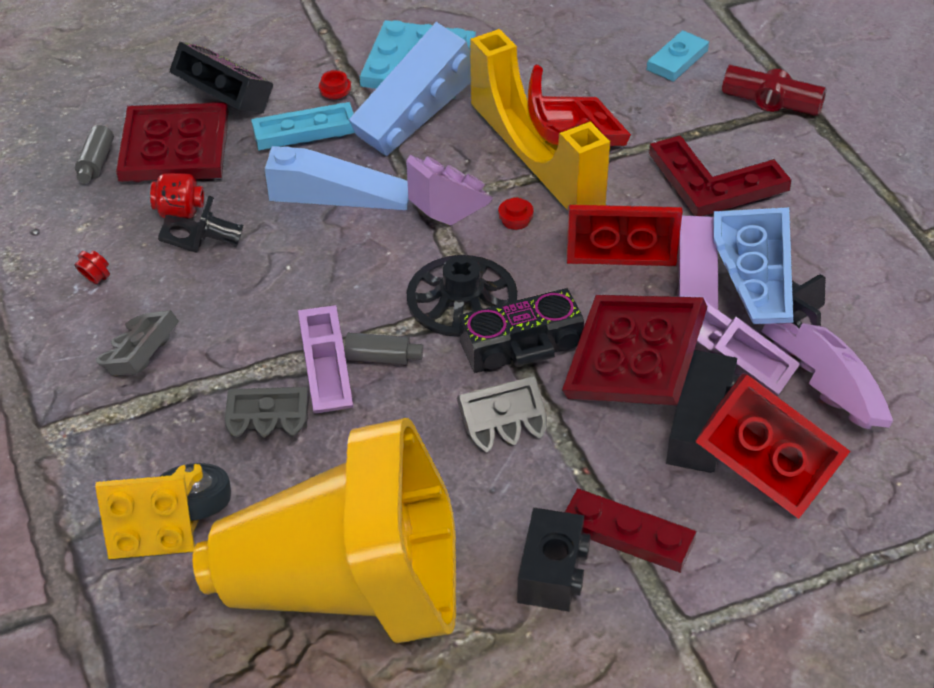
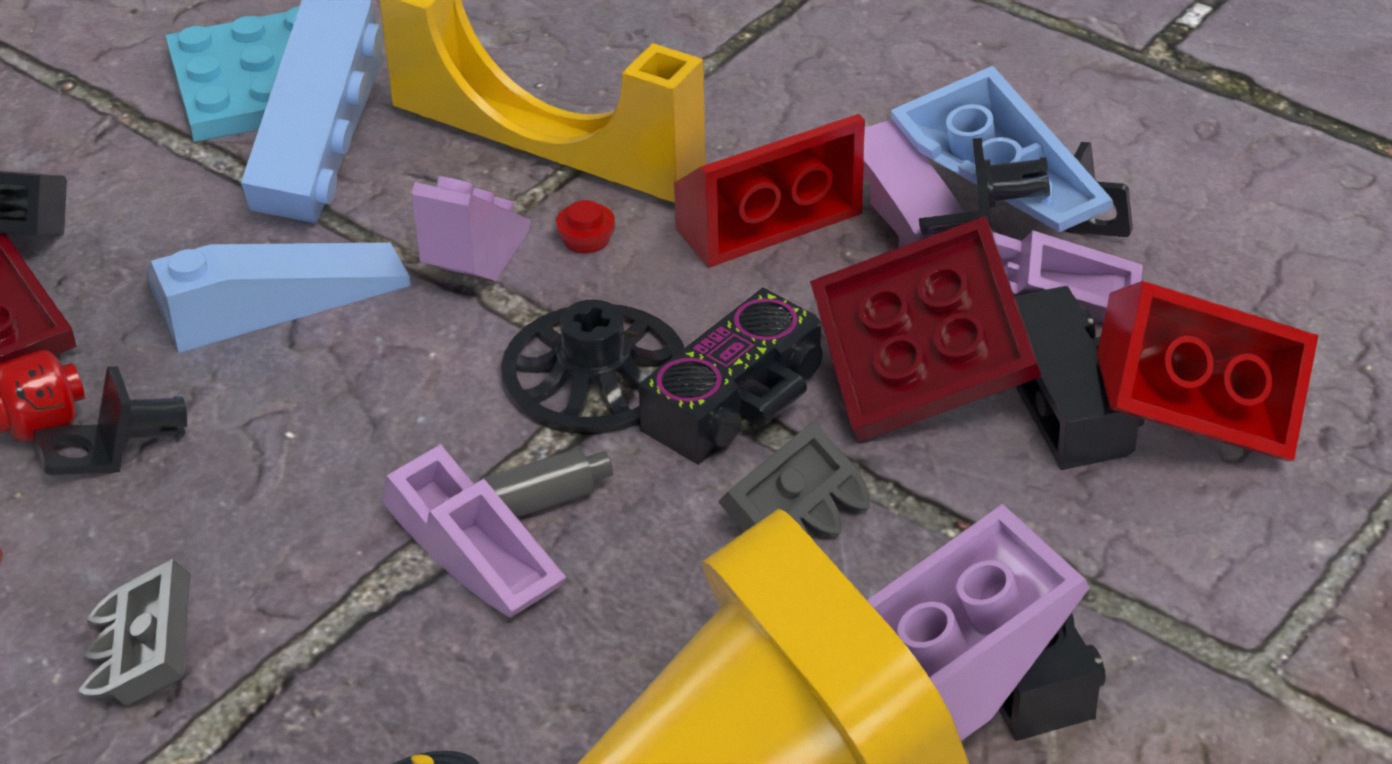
camera: 30 degrees left, 5 degrees down
dark grey plate [225,387,309,439] -> none
medium azure plate [251,102,355,150] -> none
red plate [318,70,351,100] -> none
red piece [527,64,631,147] -> none
dark red plate [565,488,697,573] -> none
dark red plate [649,135,792,216] -> none
lavender slope [761,323,893,429] -> none
none -> lavender slope [867,504,1089,741]
none -> black bracket [919,138,1050,235]

